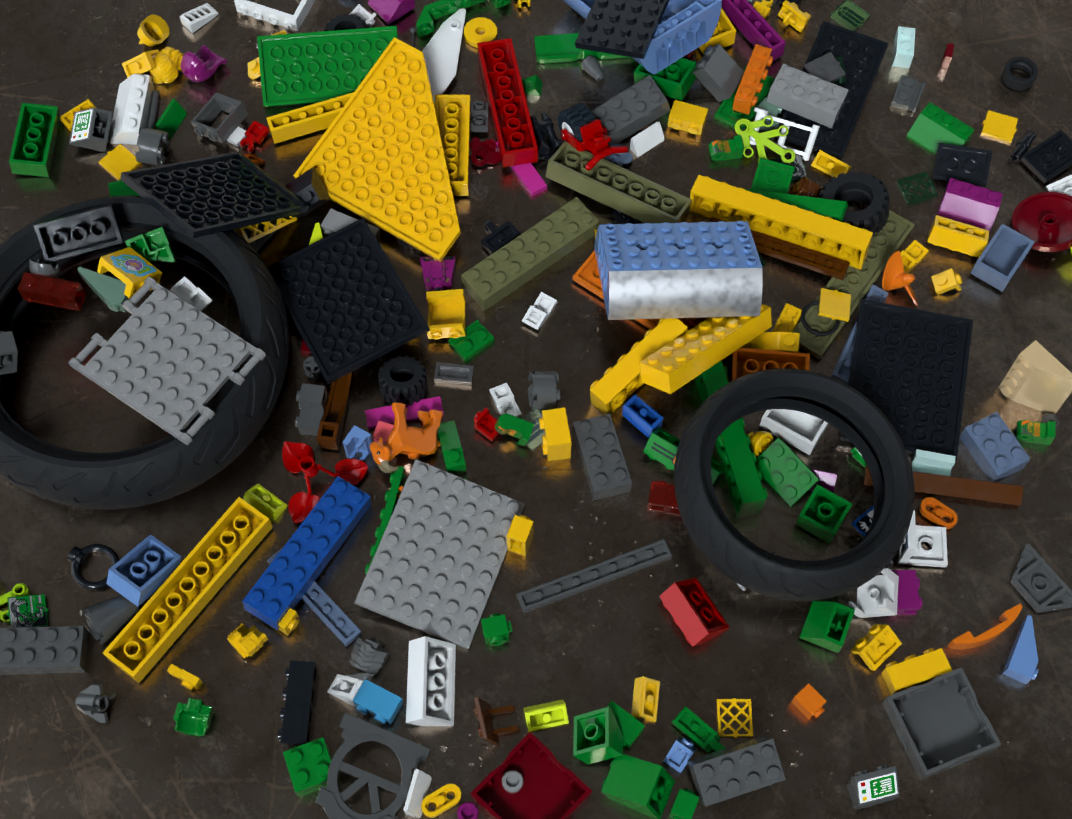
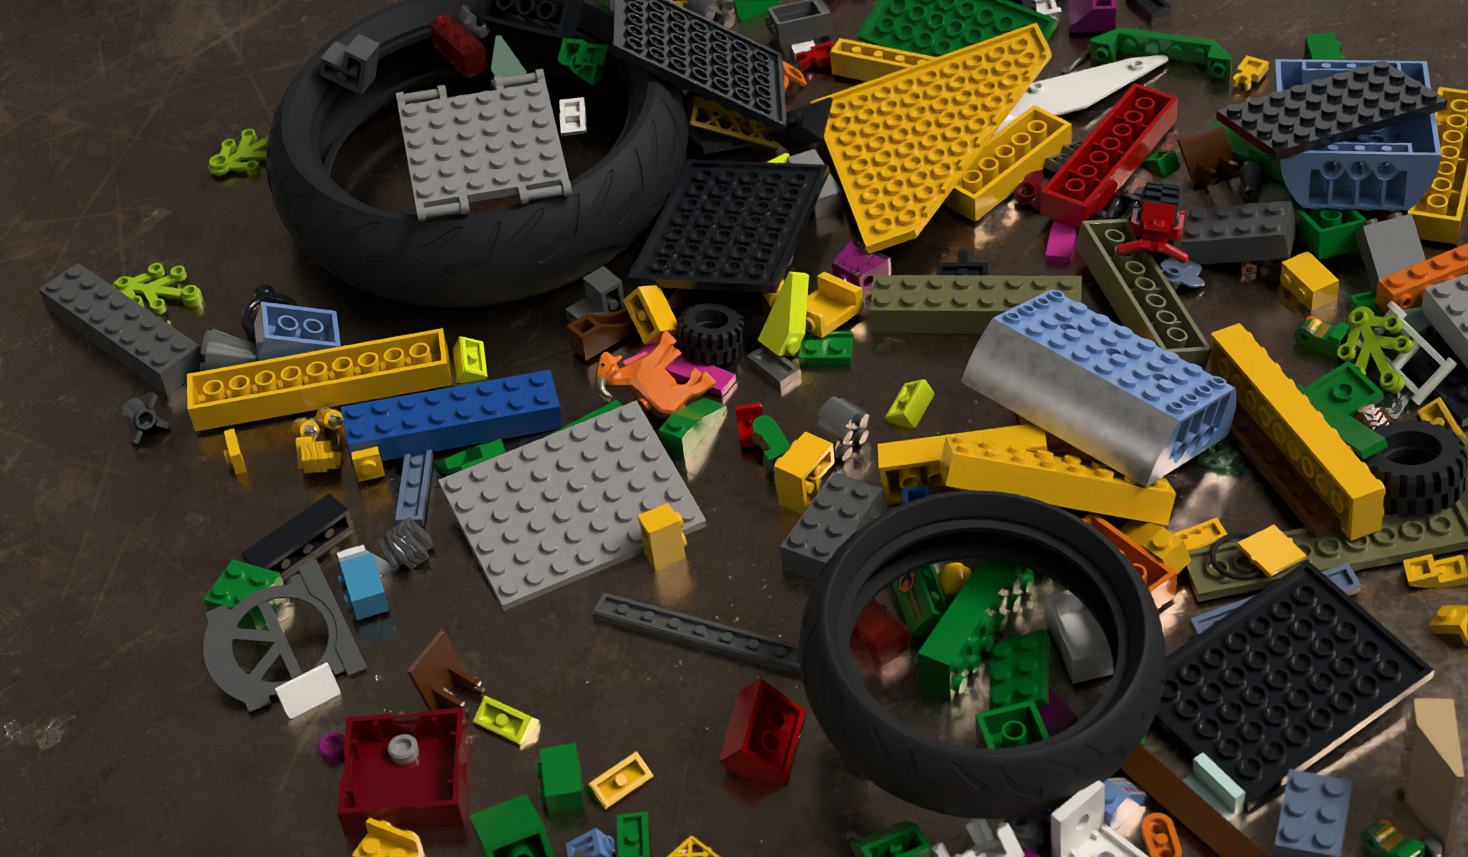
camera: 50 degrees right, 20 degrees down
piece [7,594,48,628] -> none
yellow panel [97,247,162,298] -> none
green hair [173,698,214,736] -> none
red plant [282,441,368,523] -> none
medium blue hinge [343,425,373,462] -> none
white slope [406,636,456,726] -> none
yellow plate [421,783,461,818] -> none
yellow tile [464,17,497,48] -> none
green brick [481,613,512,646] -> none
white slope [489,383,523,419] -> none
white slope [522,292,558,330] -> none
green slope [573,707,623,765] -> none
white slope [630,121,664,157] -> none
yellow brick [749,431,773,457] -> none
orange piece [882,251,918,307] -> none
none -> yellow piece [292,407,343,437]
none -> green slope [432,439,506,475]
none -> yellow brick [623,285,679,344]
none -> neon yellow slope [758,271,809,356]
none -> neon yellow slope [885,379,935,428]
none -> reddish brown plate [1177,124,1242,186]

